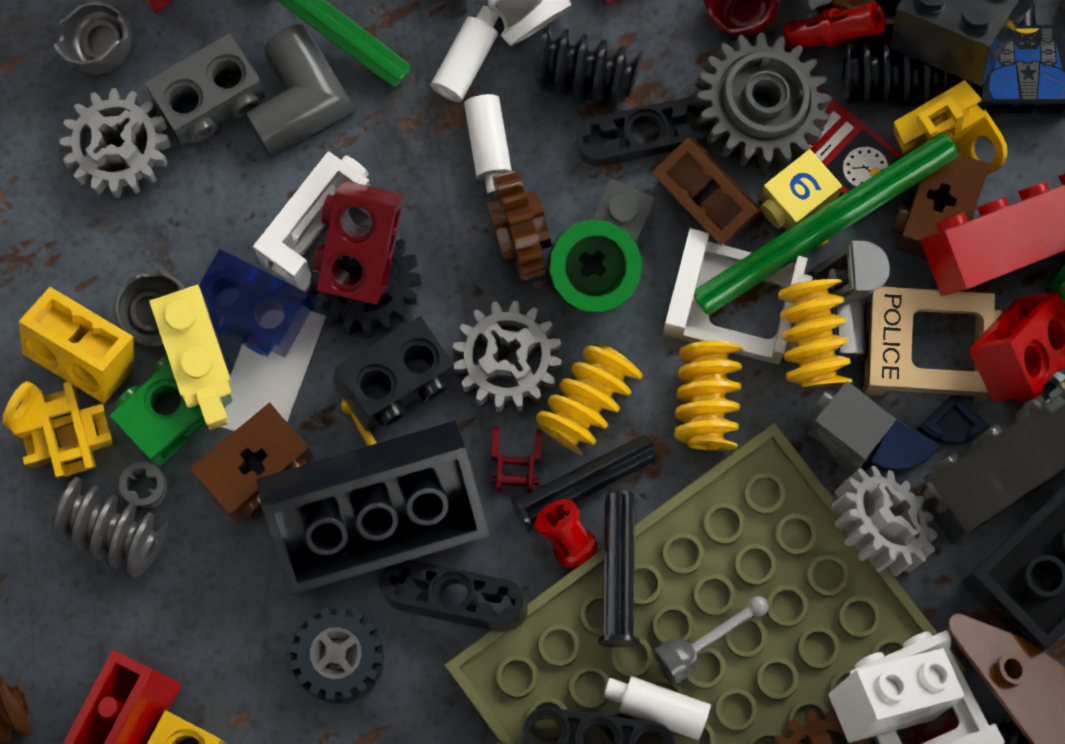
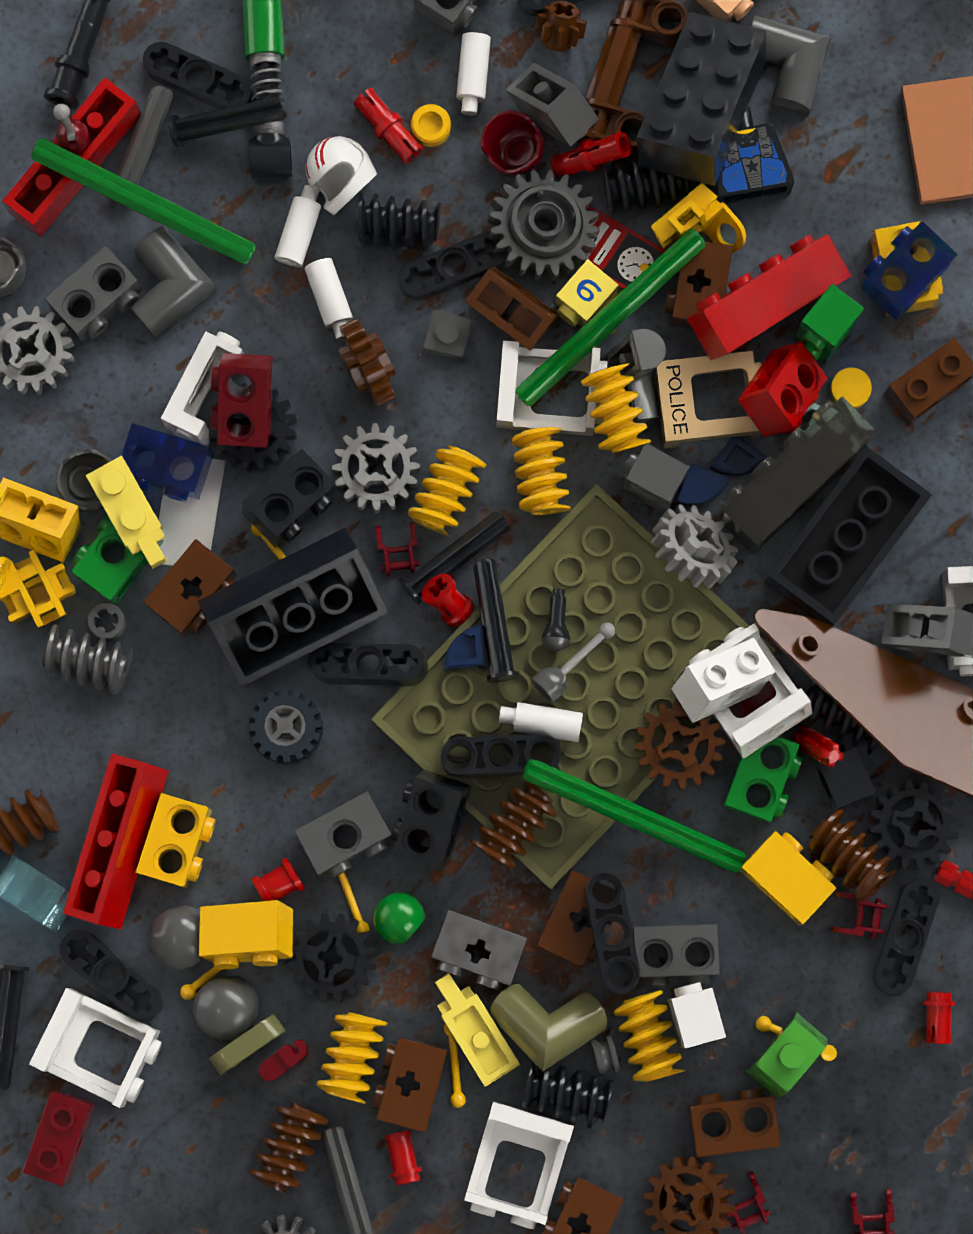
camera: 10 degrees left, 5 degrees up
green piece [547,219,642,312] -> none
none -> dark blue tile [444,625,485,671]
none -> black piece [542,588,570,652]

